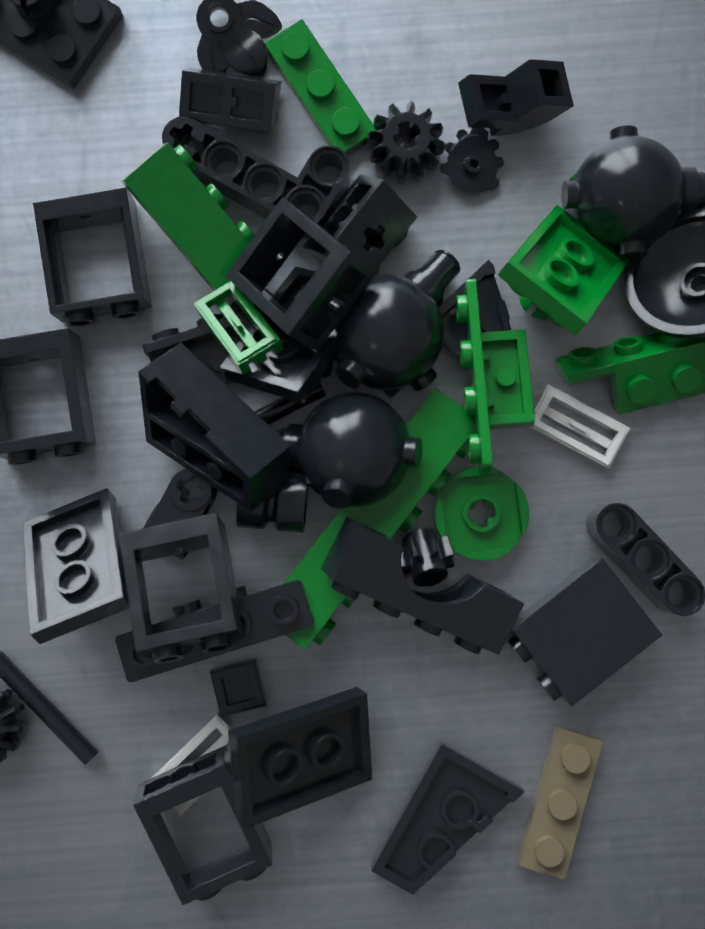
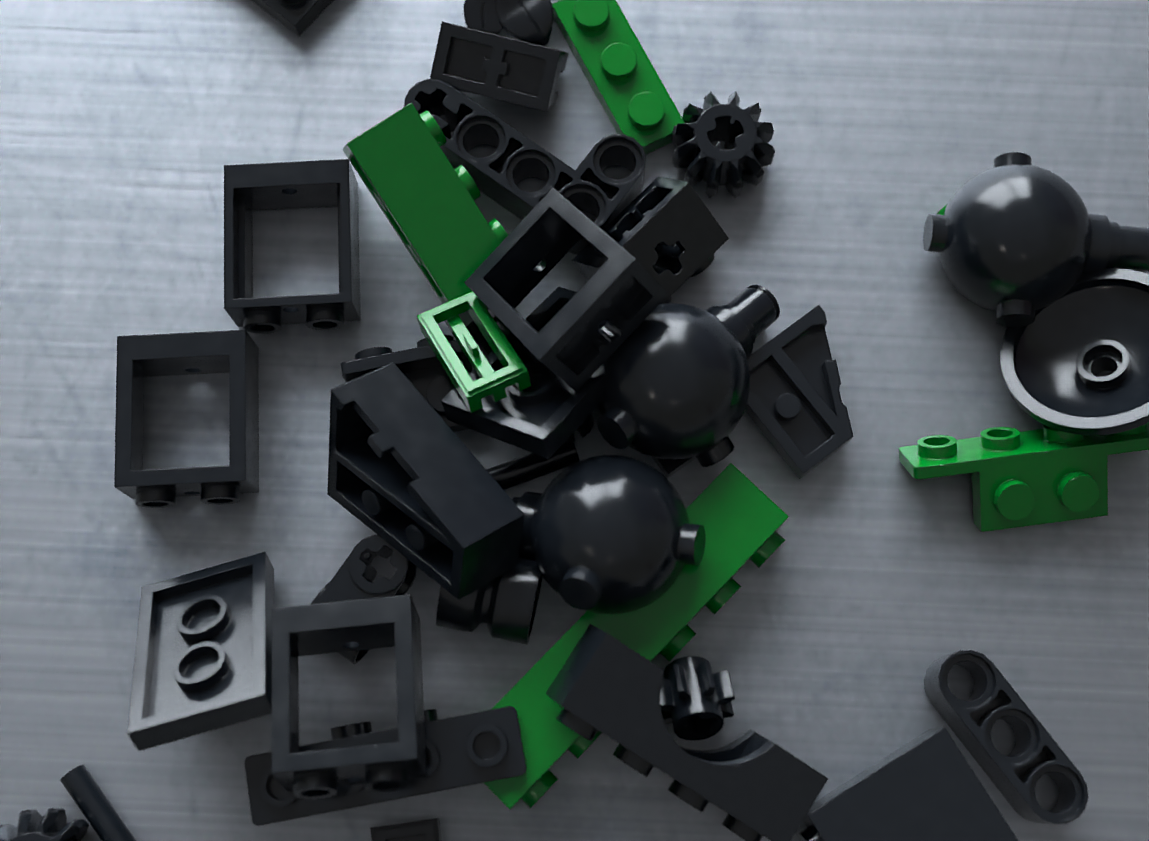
camera: 10 degrees right, 10 degrees down
green plate [433,466,529,561] -> none
black piece [440,128,504,192] -> none
green bracket [456,279,535,476] -> none
black brick [458,59,574,136] -> none
green plate [498,205,629,336] -> none
white tile [527,384,630,470] -> none

